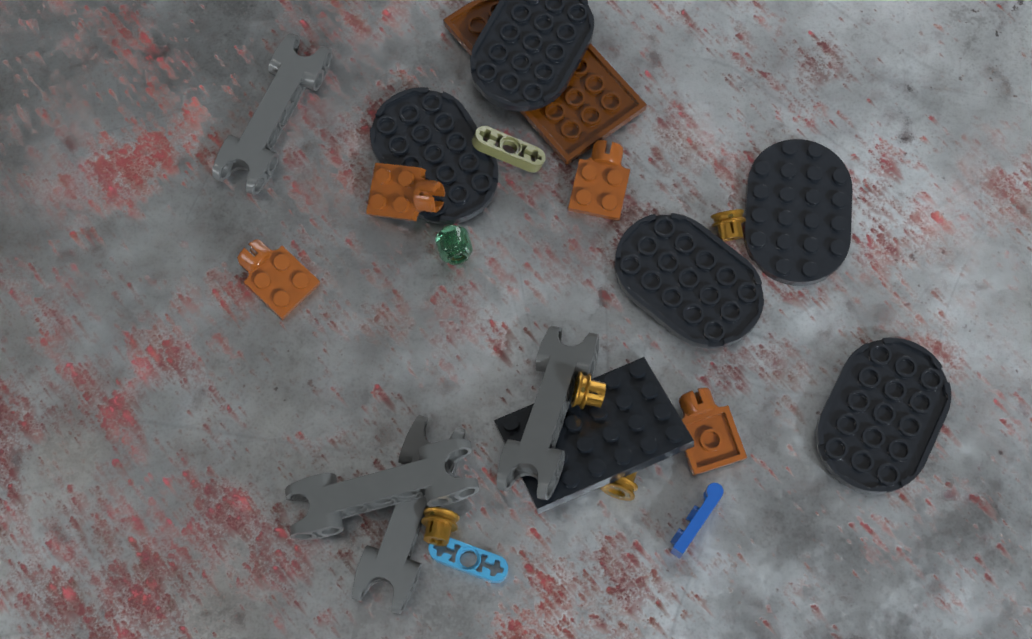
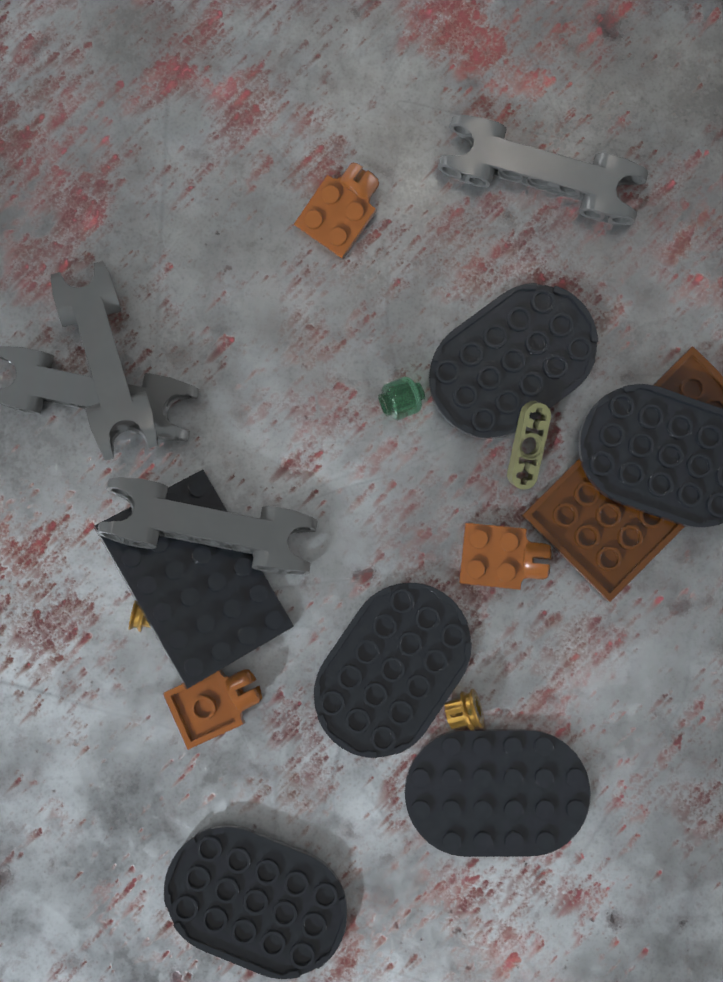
camera: 85 degrees right, 15 degrees up
dark orange plate [366,163,445,222] -> none
pearl gold piece [421,507,460,546] -> none
dark azure beam [428,538,508,583] -> none
pearl gold piece [571,371,606,409] -> none
blue plate [670,483,724,559] -> none

